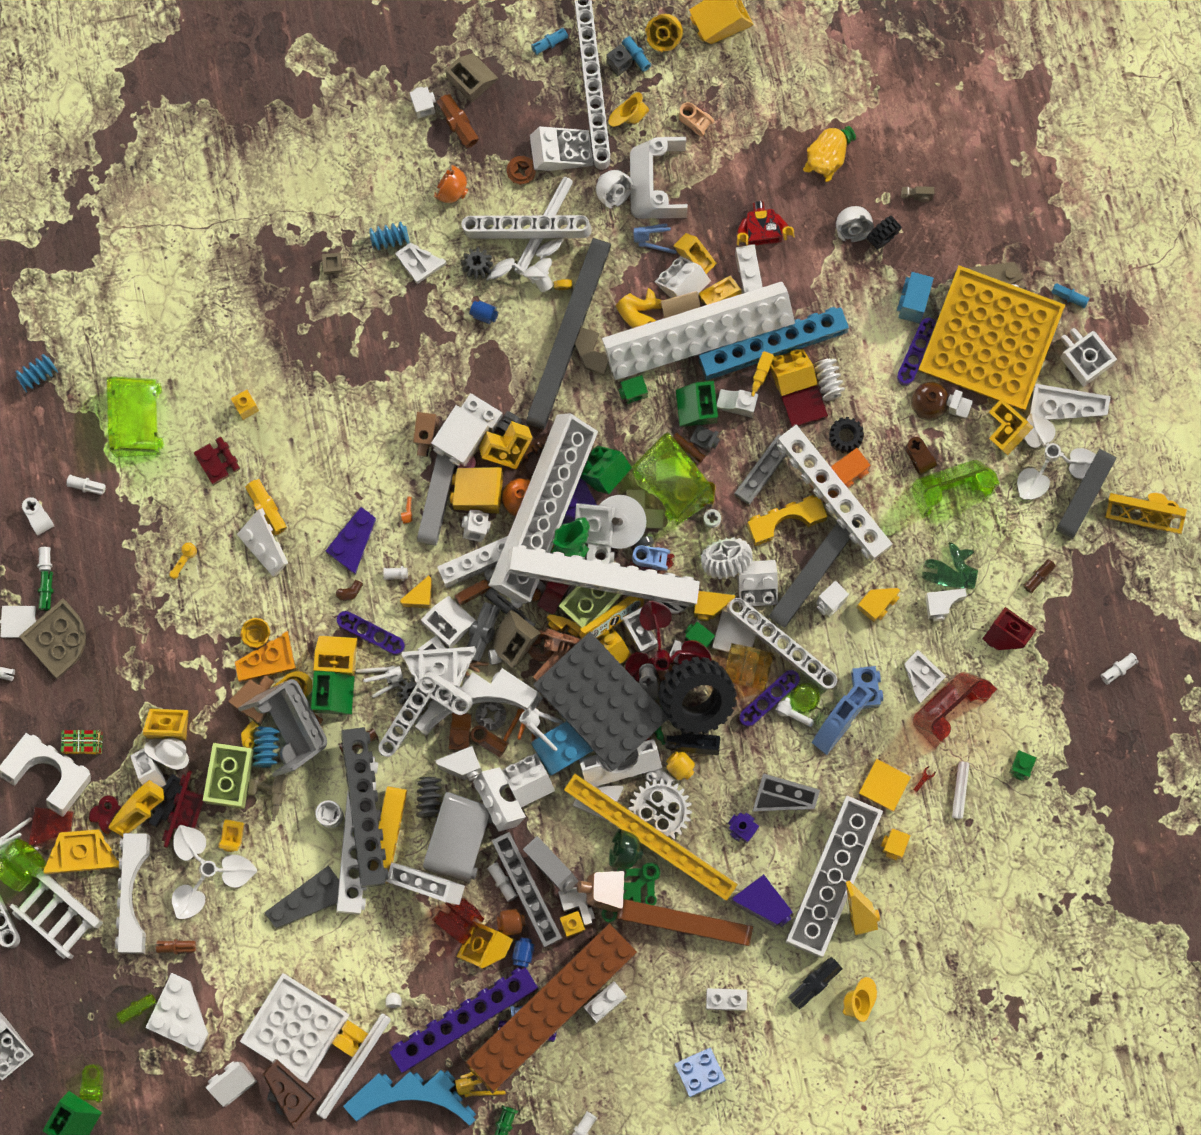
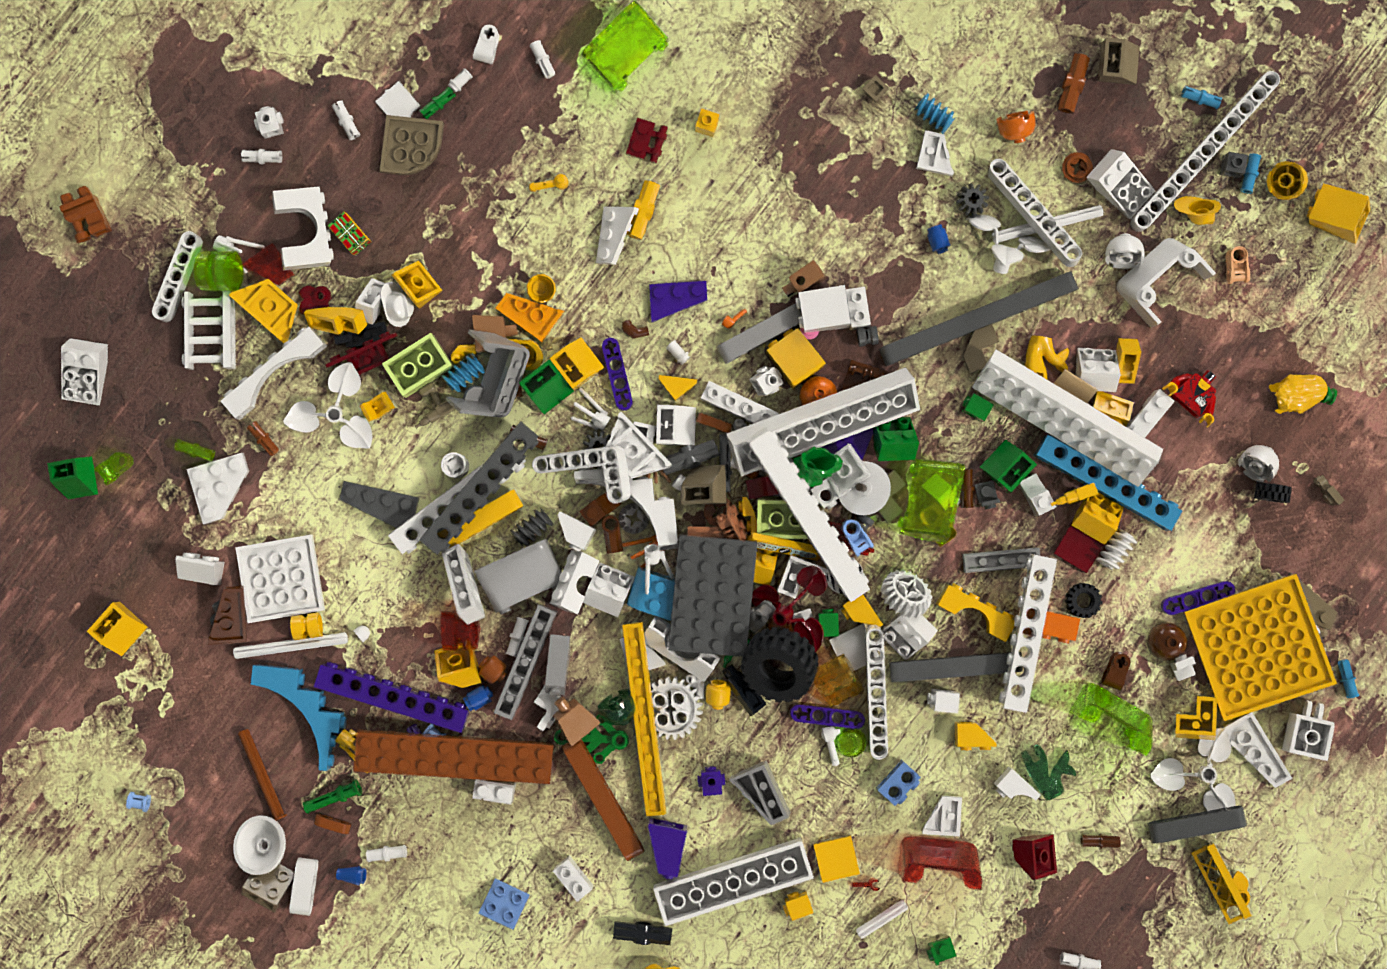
camera: 50 degrees right, 10 degrees up
white brick [410,87,436,119] -> none
yellow brick [478,421,532,469] -> none
yellow tile [553,279,573,290] -> none
yellow brick [560,911,585,938] -> none
medium blue plant [634,223,677,254] -> none
white bush [704,509,721,528] -> none
medium blue slope [812,681,874,755] -> none
yellow slope [846,881,880,935] -> none
dark azure brick [897,272,934,324] -> none

